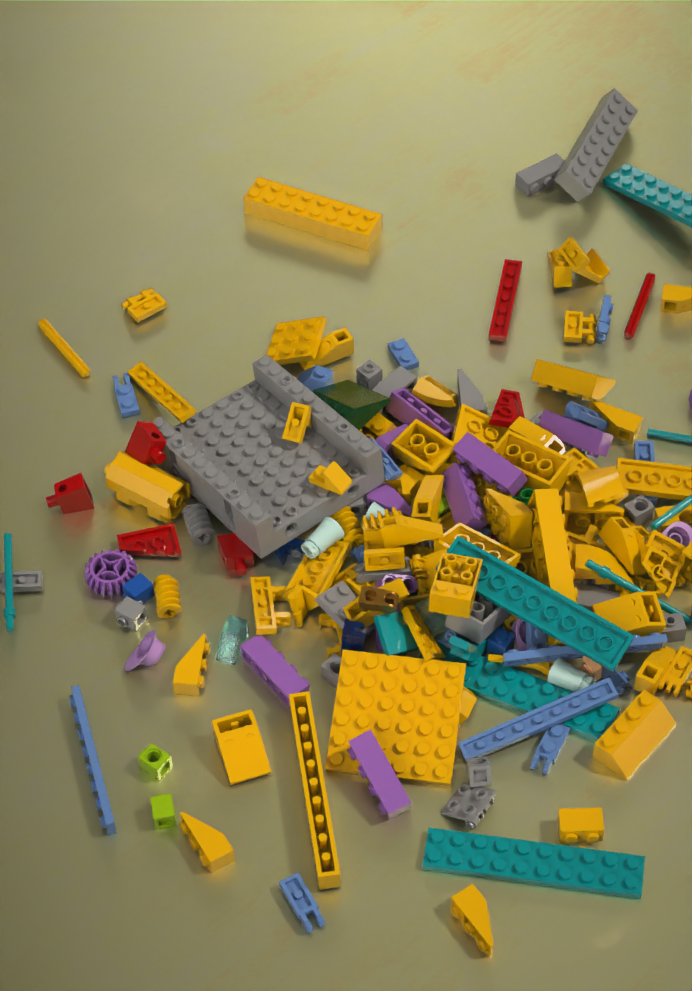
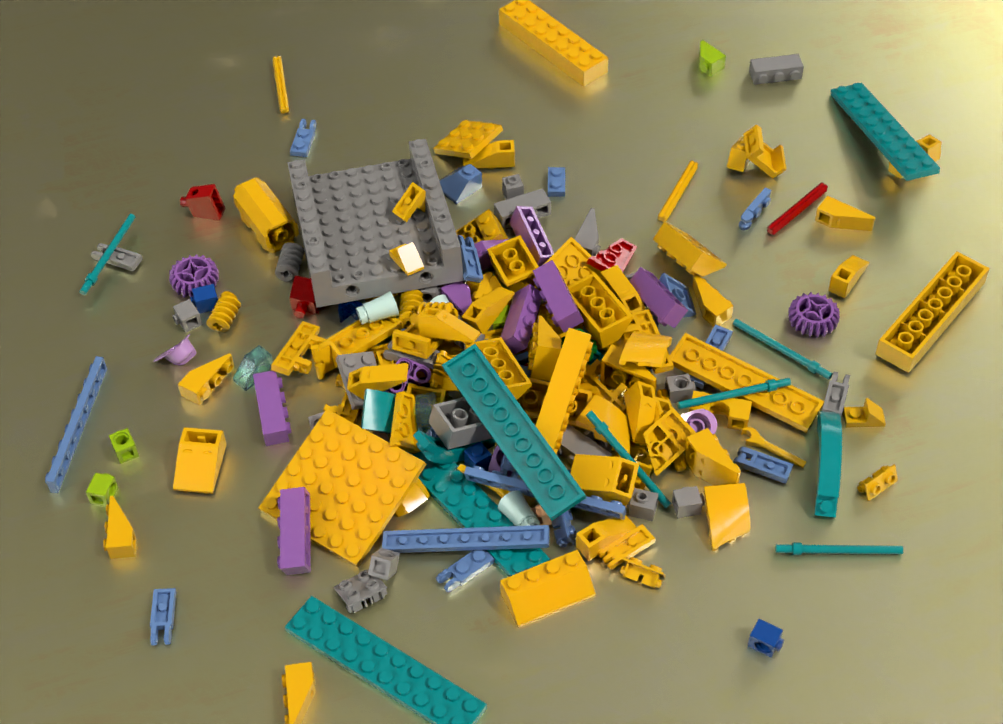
camera: 25 degrees right, 0 degrees up
red wing [117,523,182,557] -> none
yellow plate [121,288,167,323] -> none
red torso [125,421,166,464] -> none
yellow plate [127,361,197,423] -> none
yellow brick [289,691,341,890] -> none
dark green slope [312,380,391,430] -> none
clear blue hinge [341,618,365,657] -> none
pearl gold leg [358,586,399,614] -> none
yellow slope [411,375,459,407] -> none
yellow slope [429,552,483,619] -> none
red plate [488,259,522,342] -> none
light grey brick [554,88,638,202] -> none
yellow brick [557,807,604,844] -> none
yellow plate [563,311,597,345] -> none
medium blue hinge [565,401,609,431] -> none
none -> yellow axle [658,160,698,222]
none -> lime slope [699,40,726,77]

